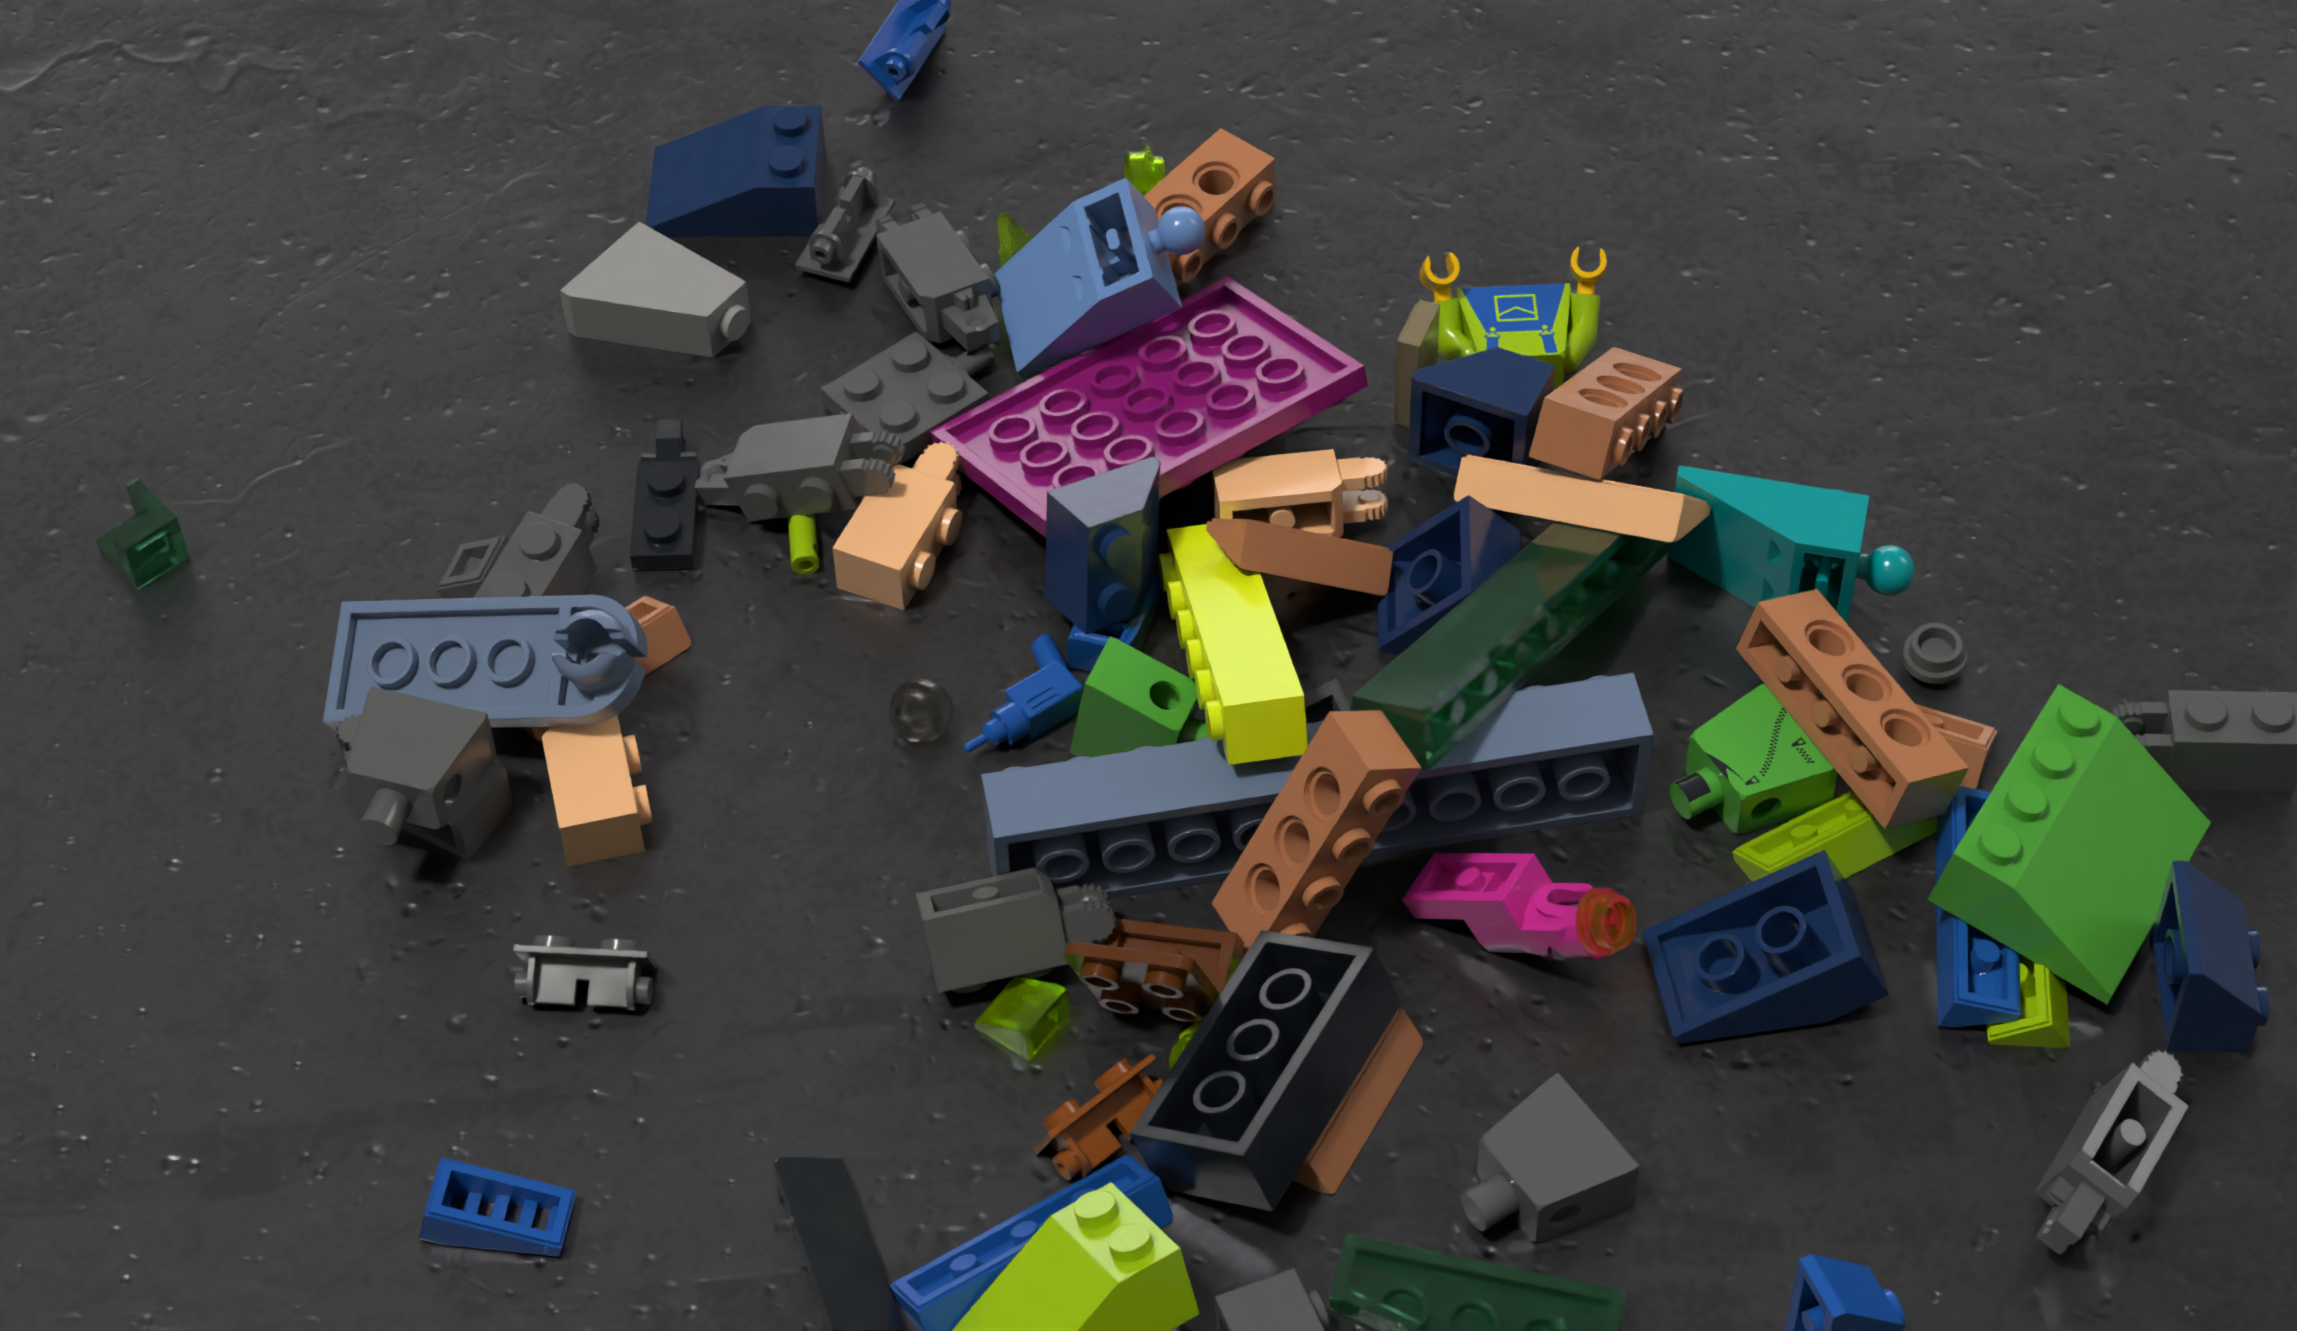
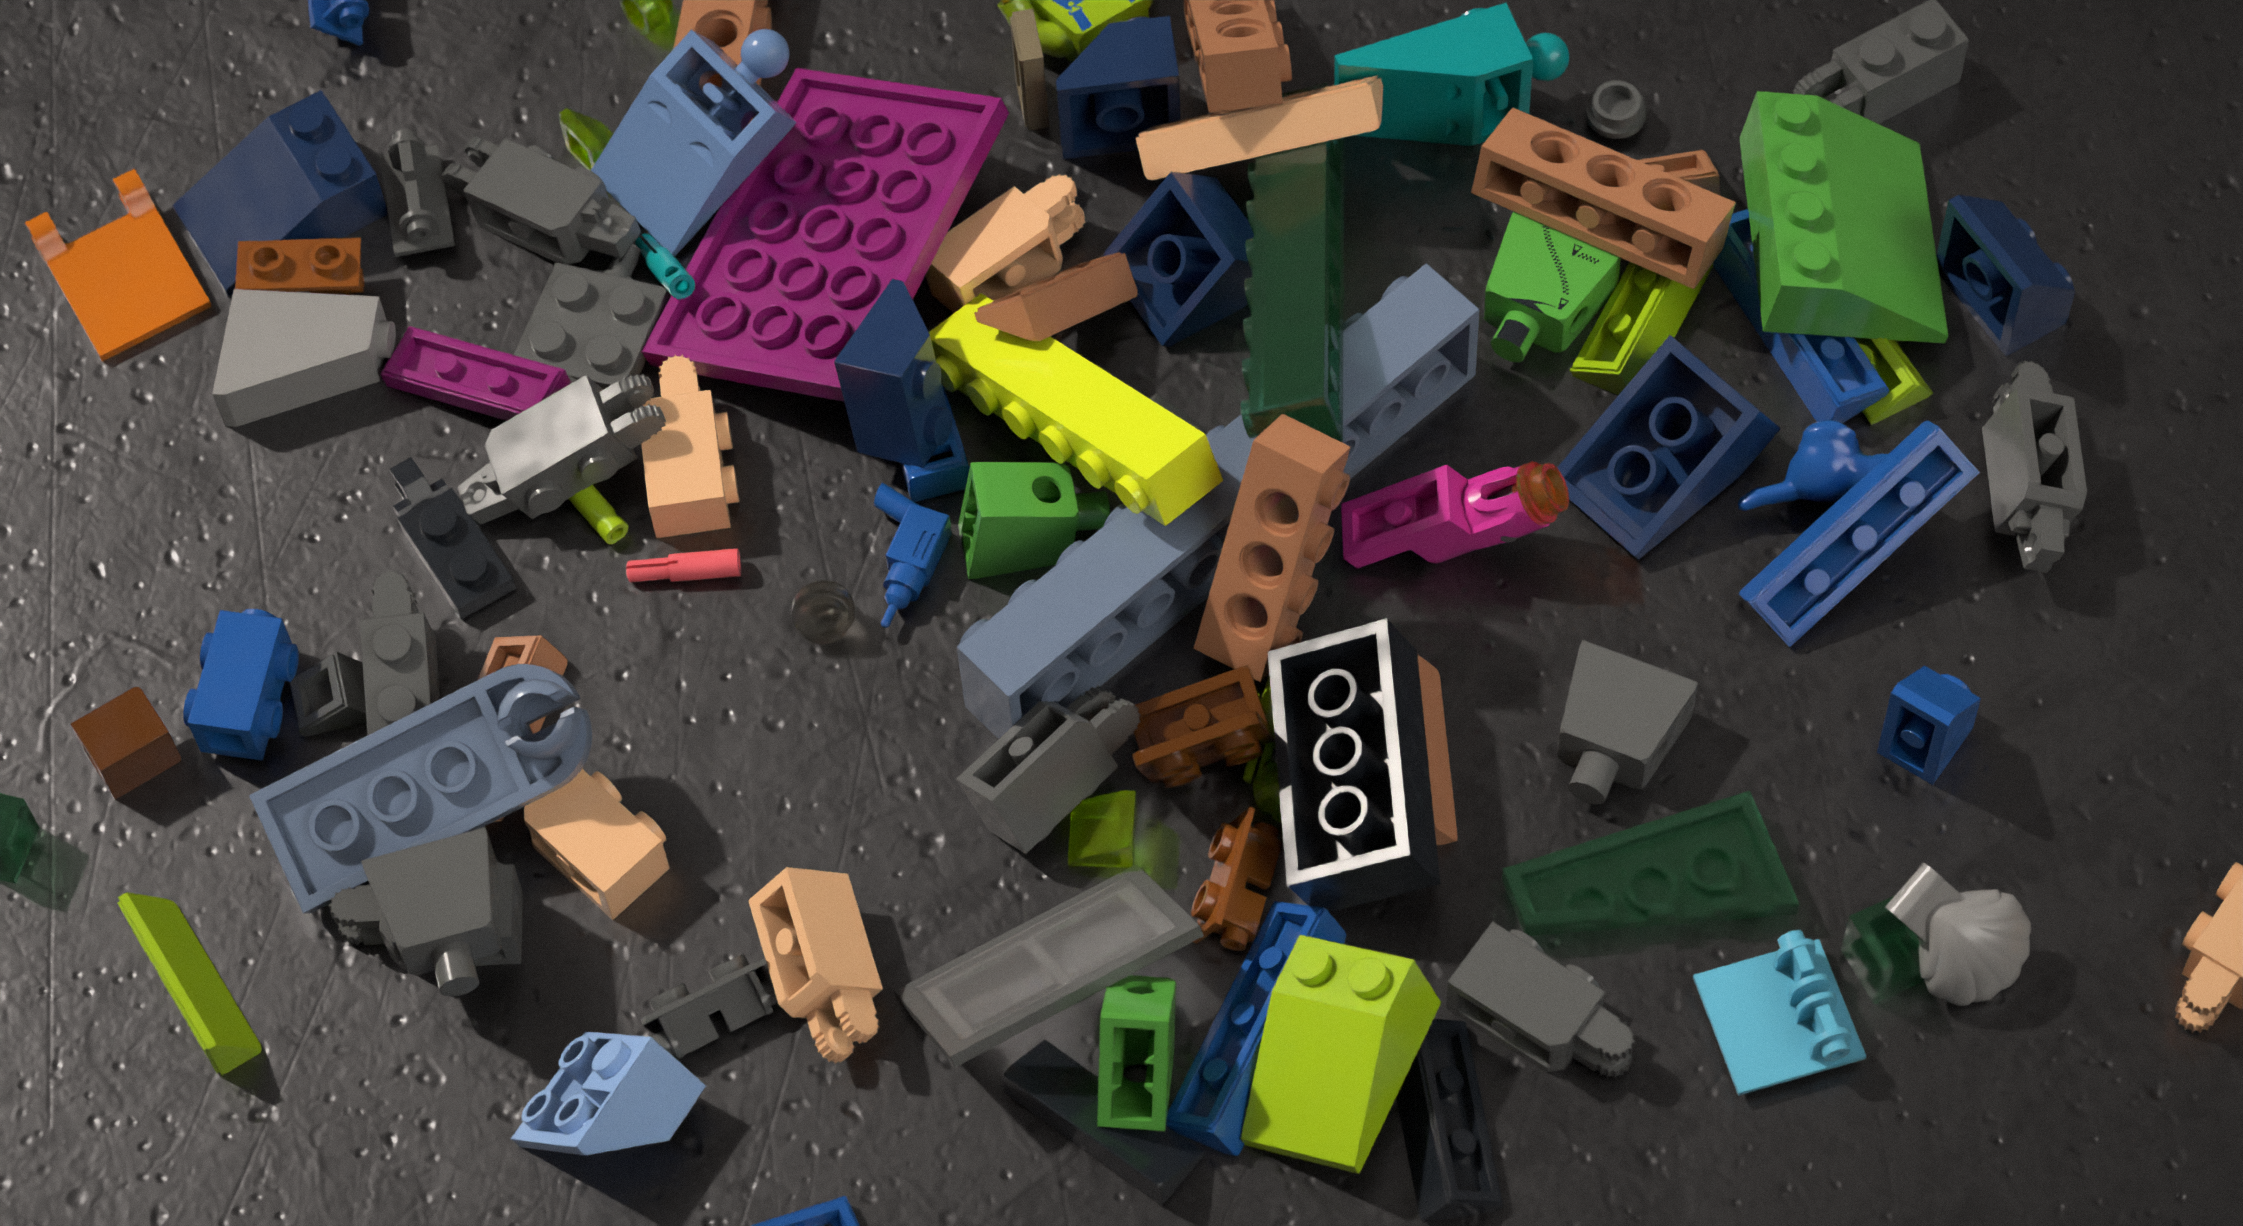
camera: 30 degrees left, 10 degrees up
none -> orange flag [25,169,212,362]
none -> reddish brown panel [71,687,181,800]
none -> lime slope [117,892,262,1075]
none -> blue brick [183,609,299,760]
none -> dark orange hinge [235,238,364,295]
none -> magenta tile [380,326,571,421]
none -> light blue slope [511,1032,706,1155]
none -> coral piece [626,548,741,582]
none -> teal piece [635,233,695,299]
none -> light nougat hinge [748,867,883,1064]
none -> clear door [894,864,1204,1067]
none -> bright green torso [1097,975,1176,1131]
none -> blue animal [1737,420,1888,511]
none -> blue slope [1739,420,1980,647]

